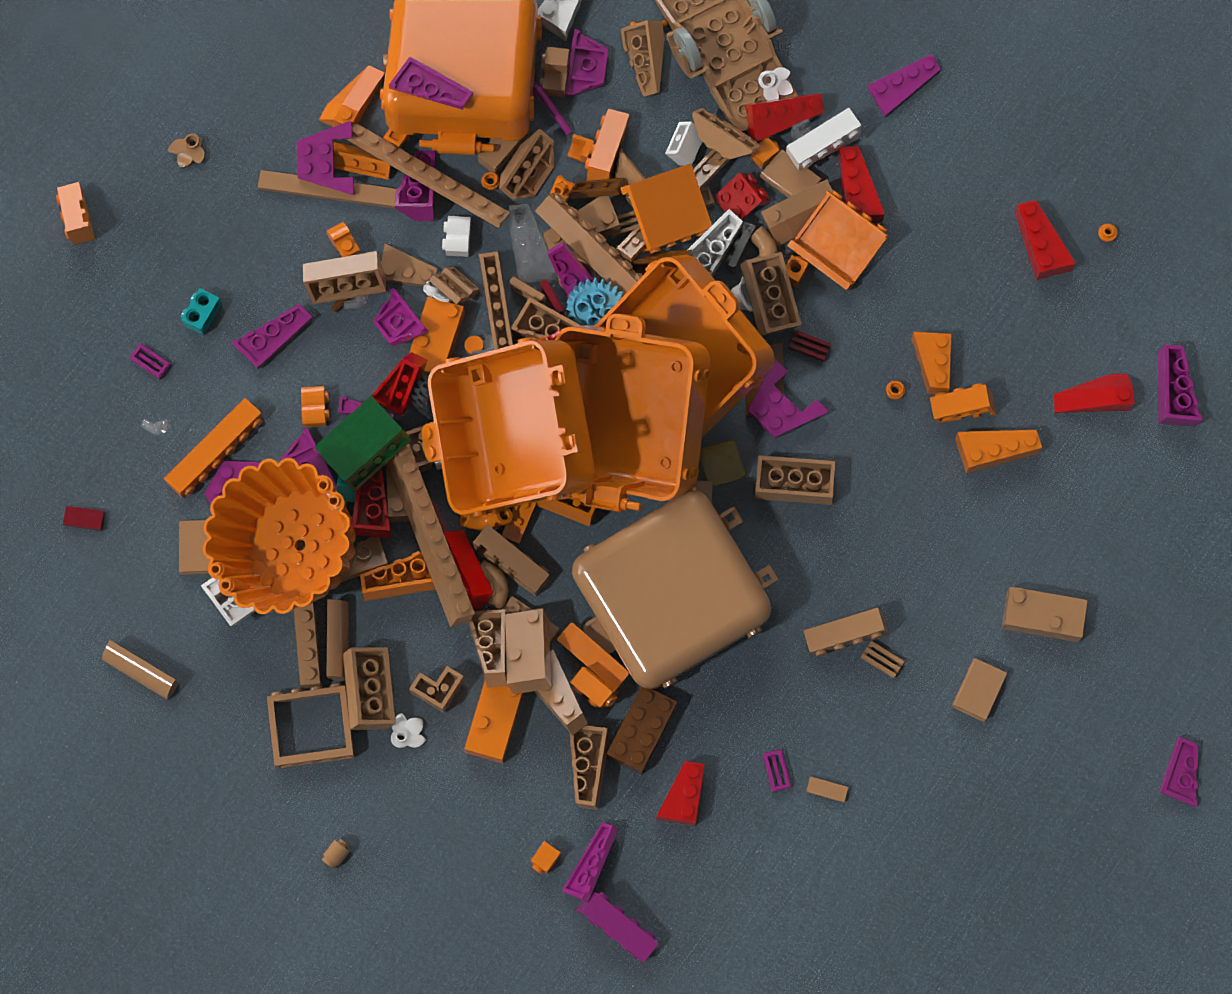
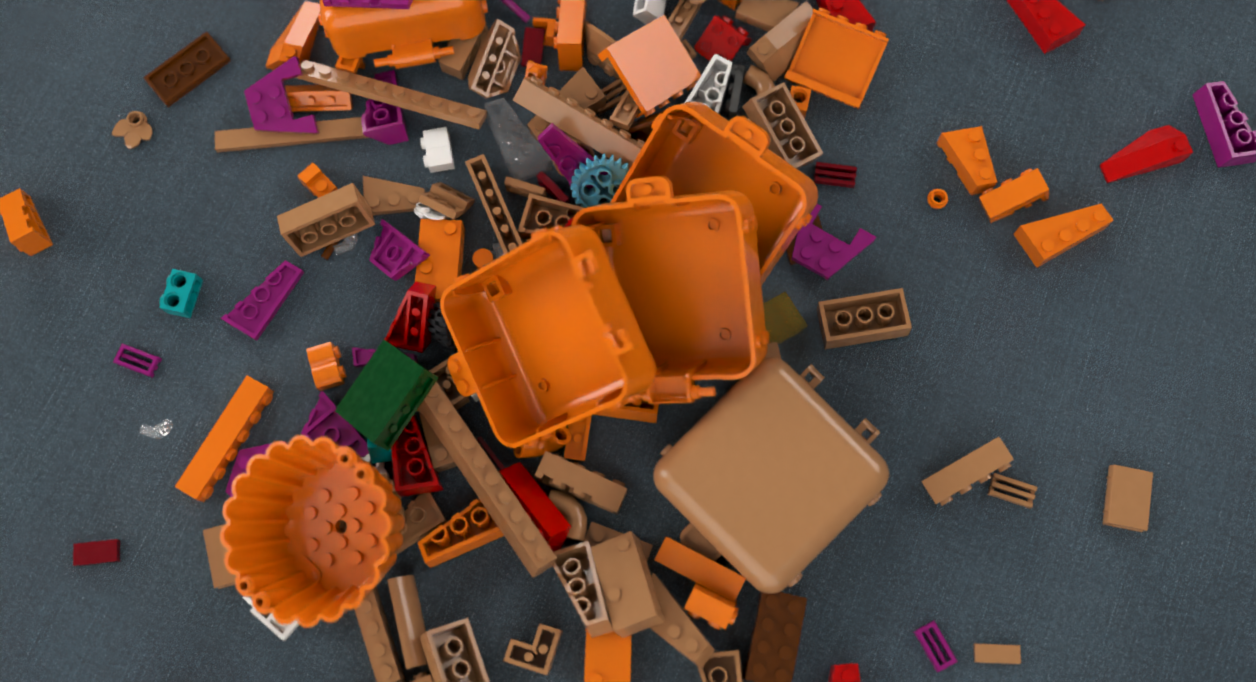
camera: 10 degrees left, 0 degrees up
orange plate [481,172,500,190] -> none
reddish brown tile [570,178,626,199] -> none
medium nougat brick [1002,587,1087,642] -> none
none -> reddish brown tile [143,31,231,108]
none -> dark red tile [521,27,545,68]

